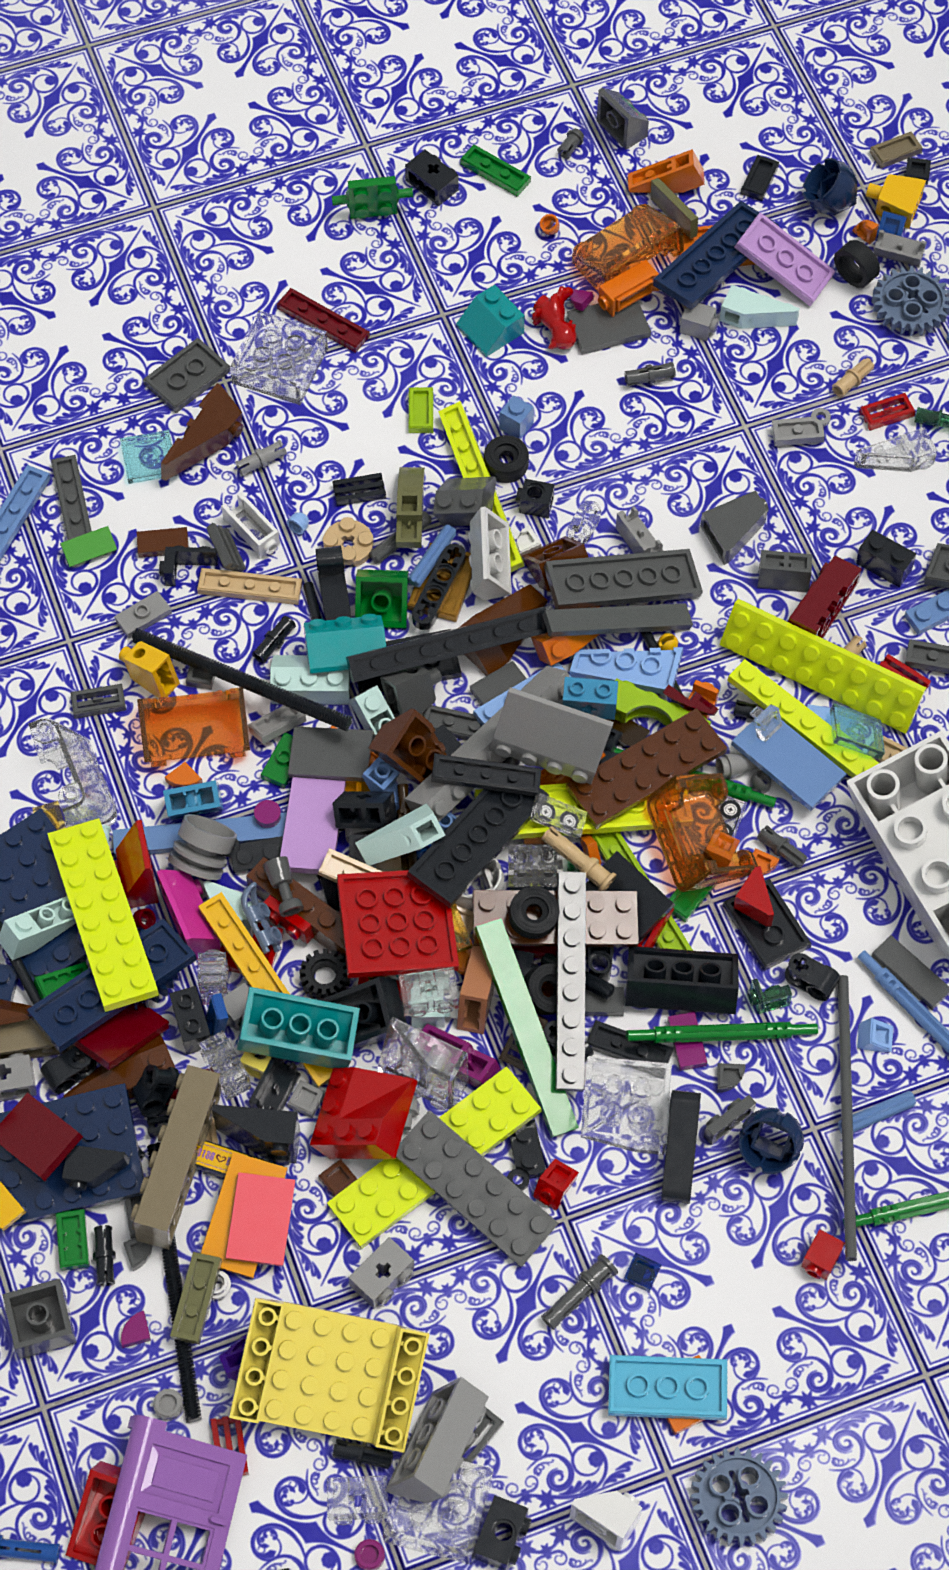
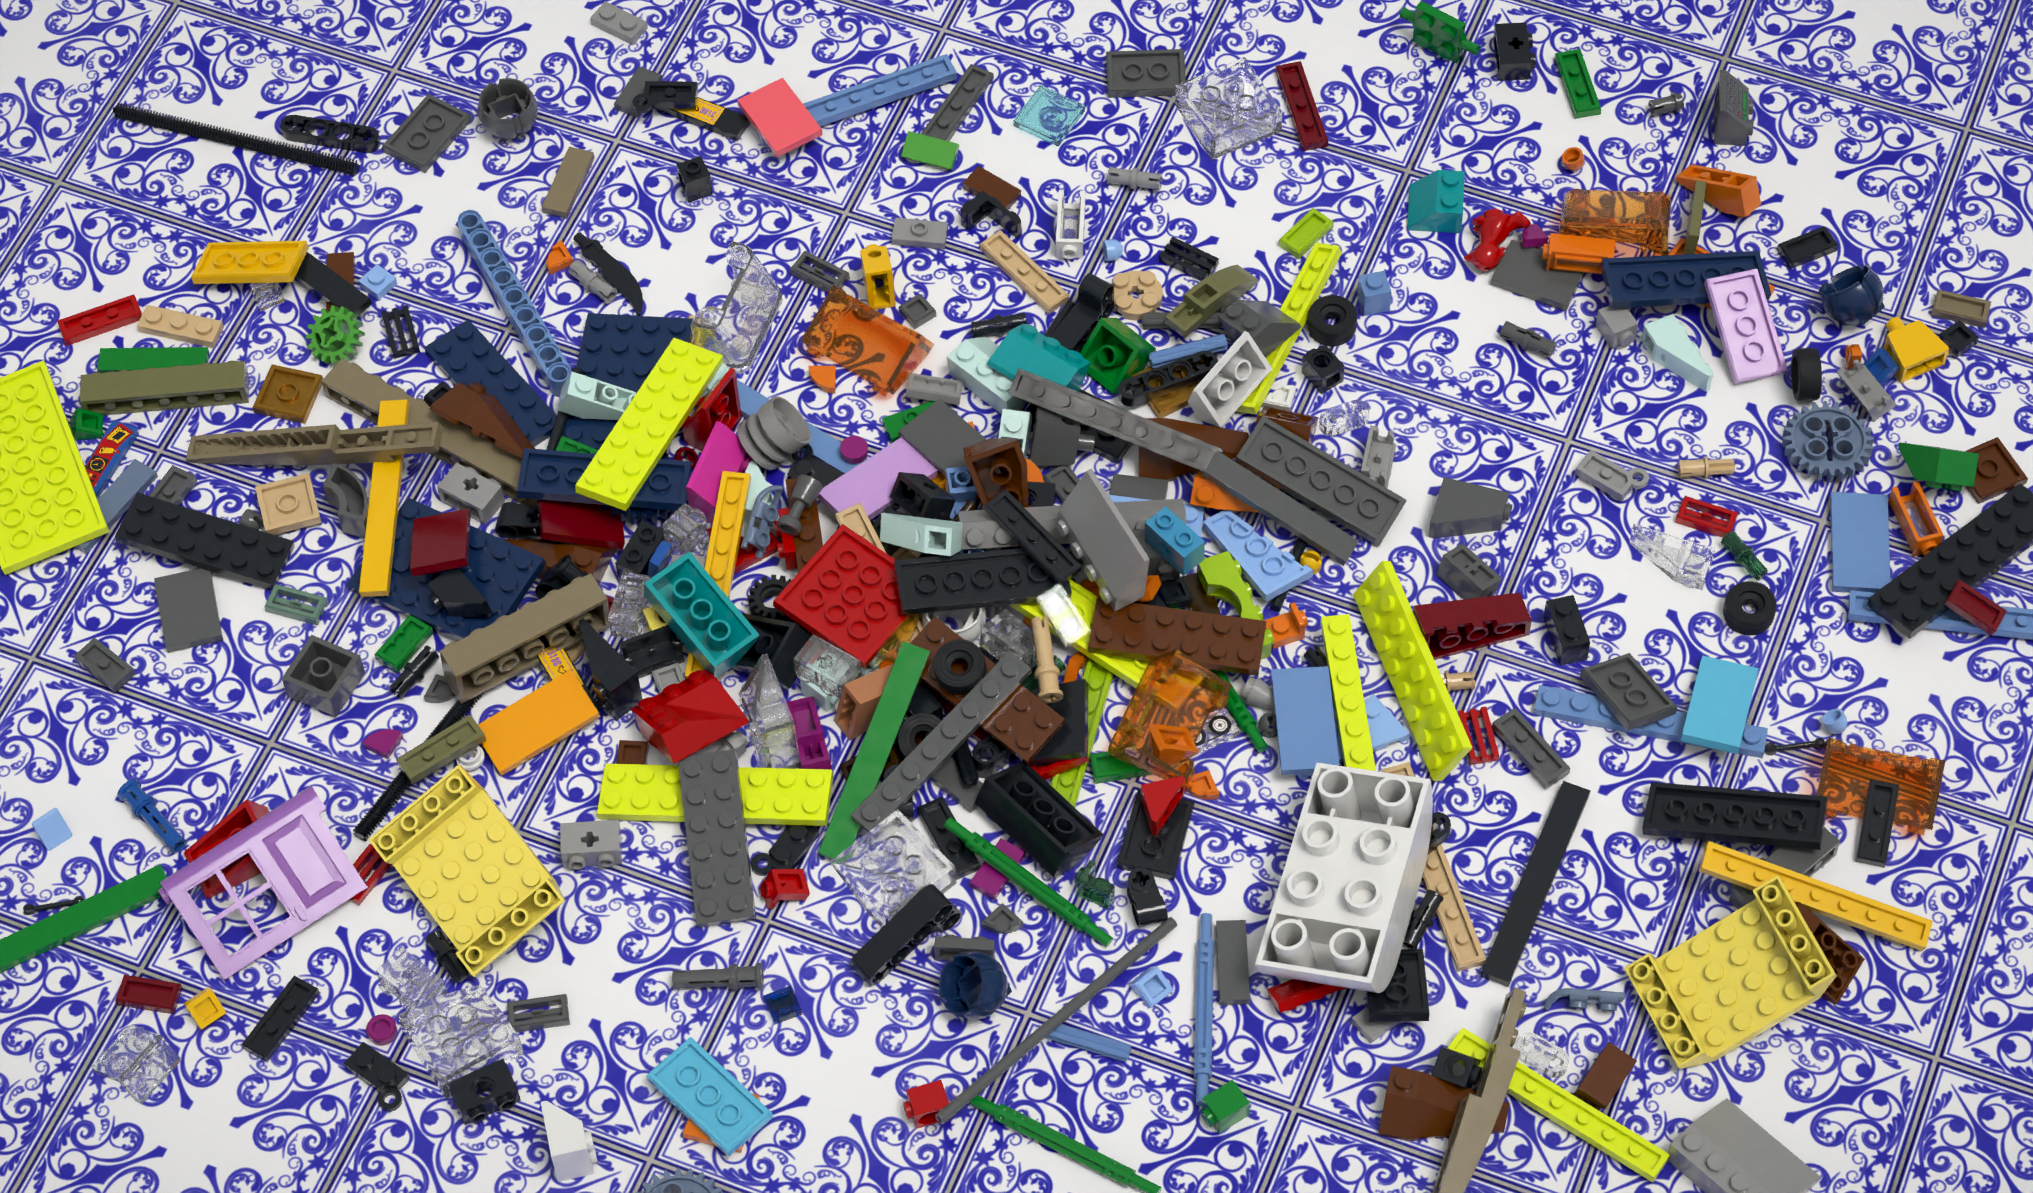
camera: 45 degrees right, 5 degrees down
black axle [132,628,352,732] -> none
light grey tile [153,1389,184,1421] -> none
reddish brown wedge [161,383,244,481] -> none
dark azure brick [163,780,224,820] -> none
dark grey tile [207,523,246,572] -> none
coral tile [226,1172,295,1267] -> none
light grey slope [386,1377,489,1503] -> none
dark red slope [662,684,719,716] -> none
clear tile [750,704,783,742] -> none
dark grey axle [757,825,807,868] -> none
clear light blue tile [830,703,885,759] -> none

